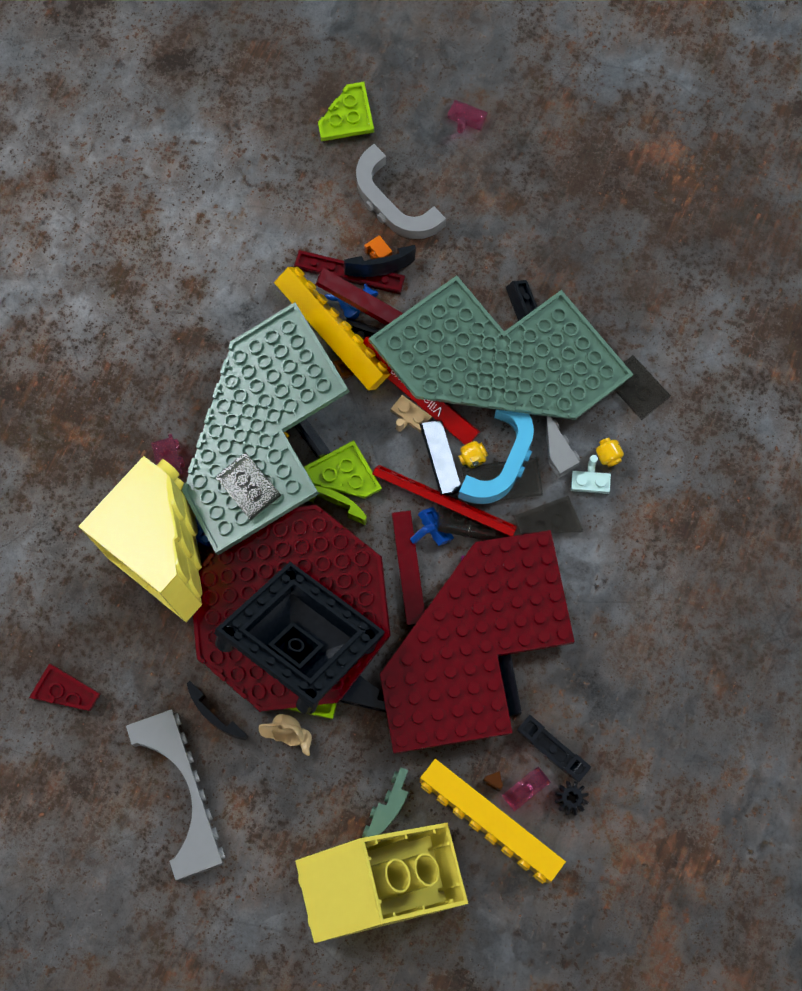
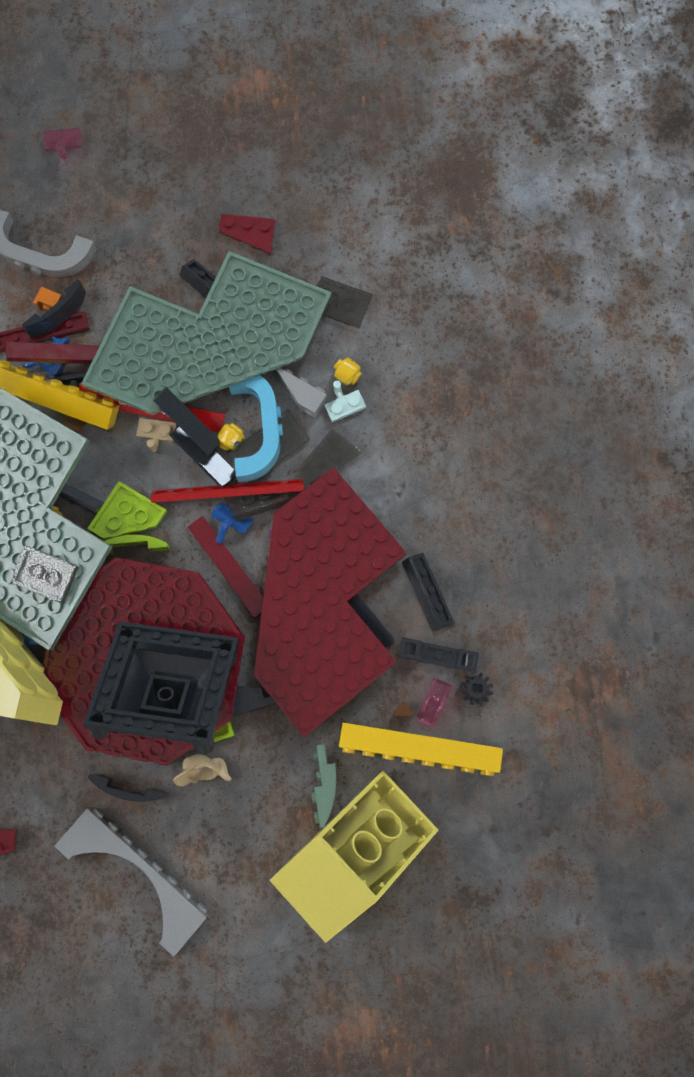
camera: 25 degrees left, 5 degrees up
none -> black slope [153,387,220,455]
none -> dark red wing [219,213,276,256]
none -> black slope [402,553,454,632]

